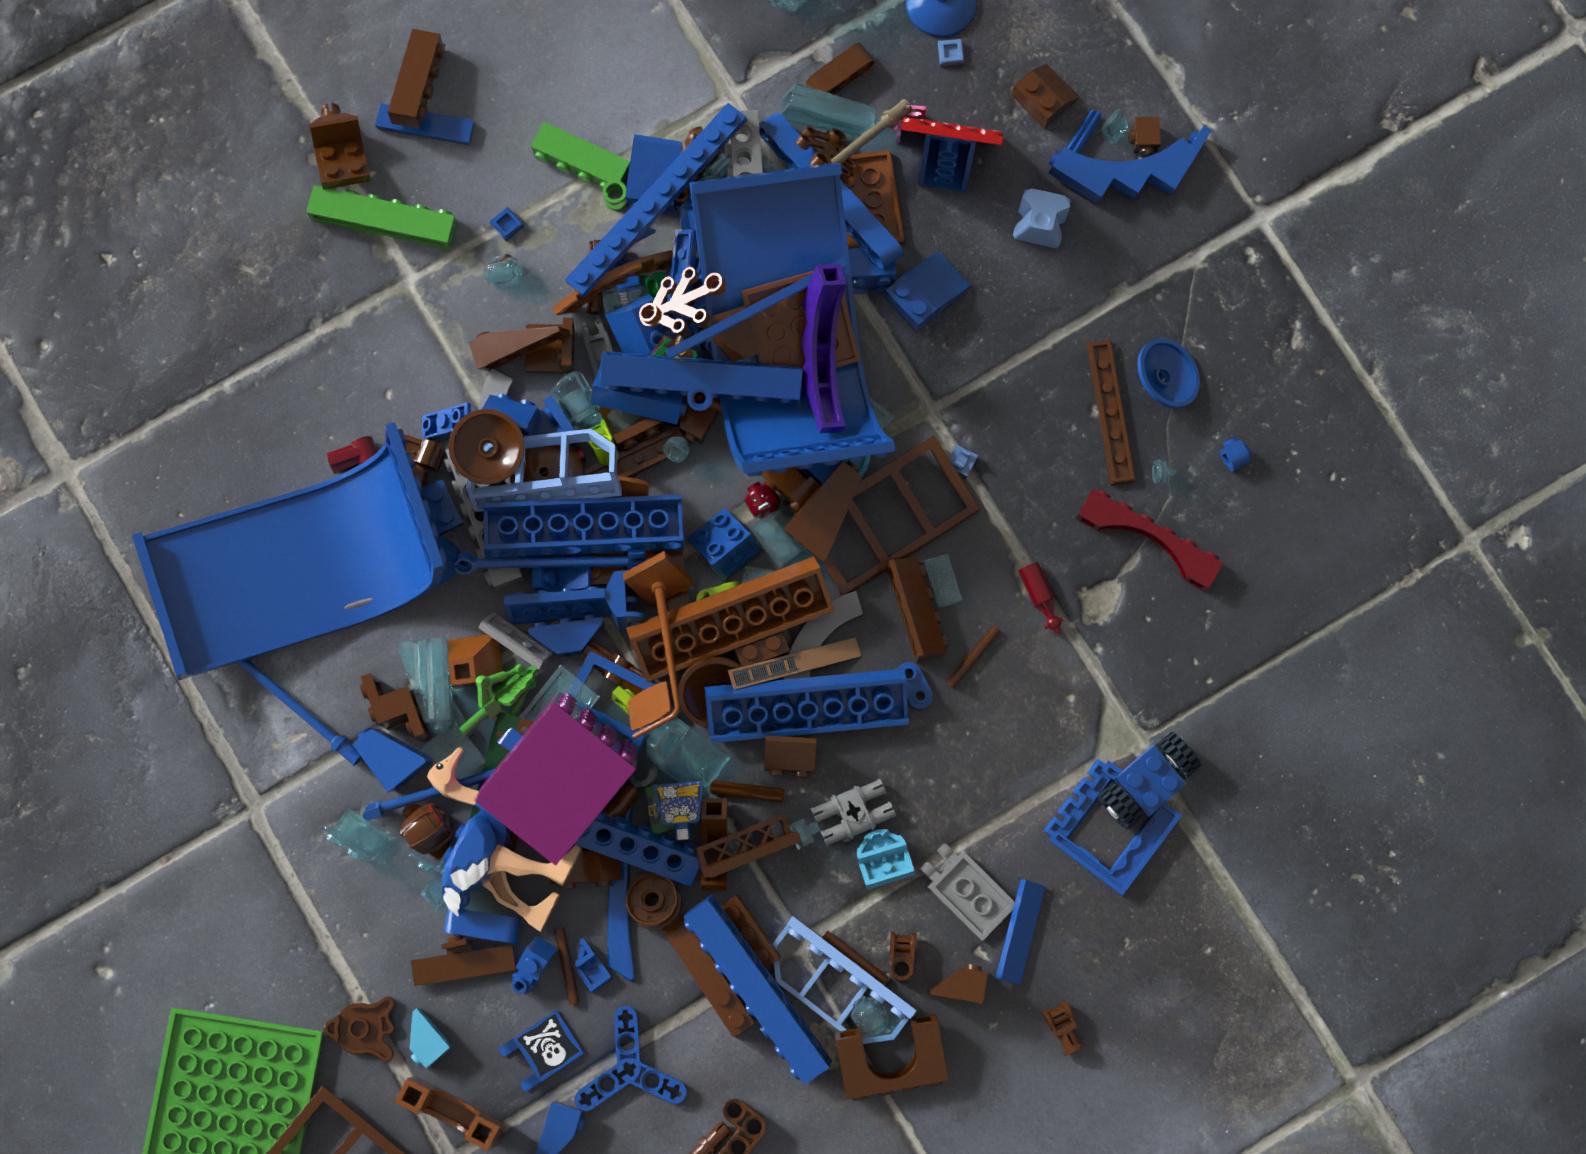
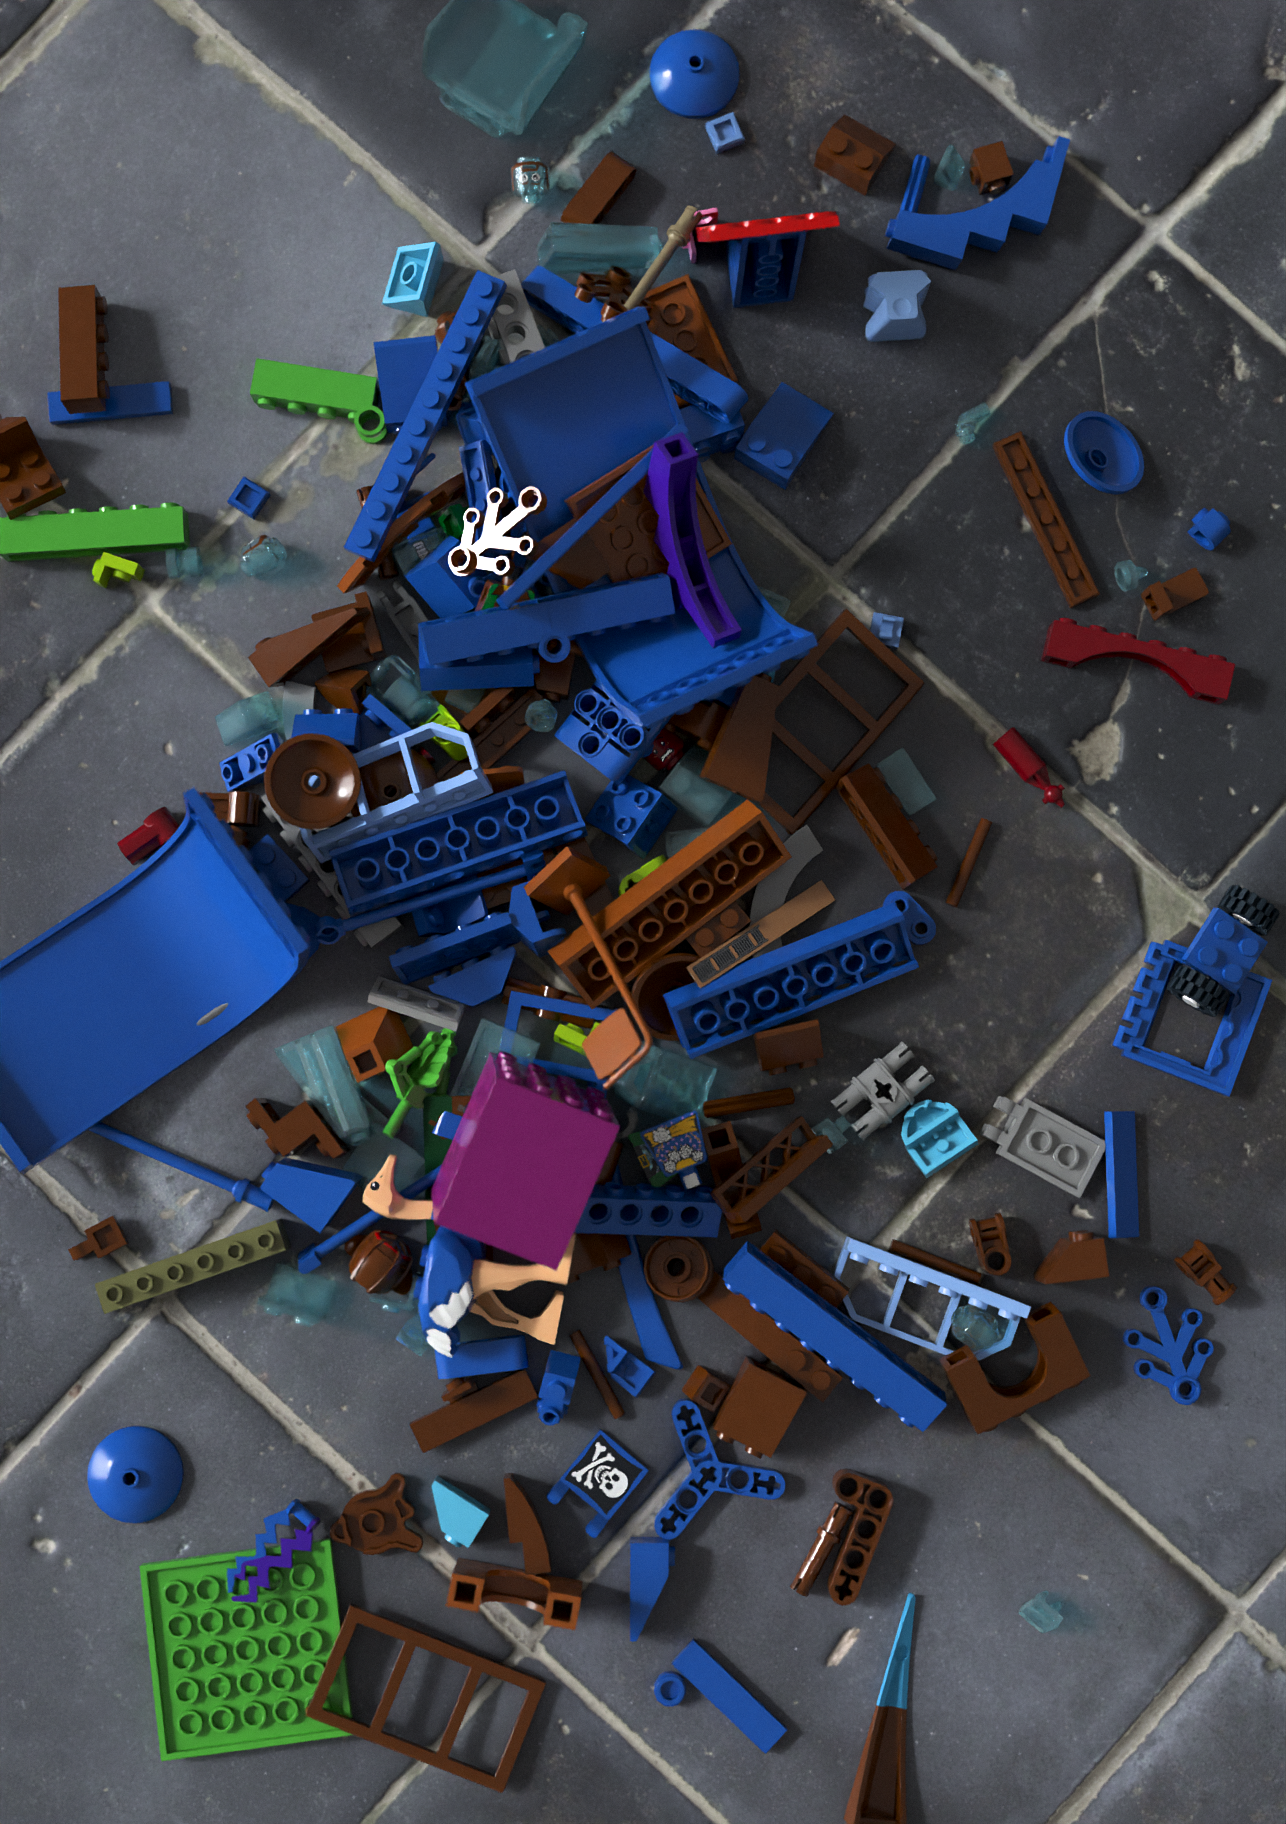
camera: 20 degrees left, 5 degrees up
none -> reddish brown plate [68,1215,129,1261]
none -> blue dish [87,1426,184,1523]
none -> lime bracket [92,552,145,588]
none -> olive brick [95,1218,292,1314]
none -> clear light blue wheel [166,546,203,579]
none -> clear light blue slope [215,691,283,747]
none -> piece [227,1498,321,1603]
none -> reddish brown brick [314,669,371,714]
none -> medium azure slope [382,242,444,317]
none -> reddish brown slope [504,1473,552,1575]
none -> clear light blue head [510,157,550,204]
none -> blue connector [554,679,675,786]
none -> reddish brown slope [682,1365,731,1413]
none -> reddish brown slope [713,1356,807,1459]
none -> clear light blue arm [955,403,991,445]
none -> blue plant [1123,1286,1214,1405]
none -> reddish brown bracket [1140,567,1209,621]

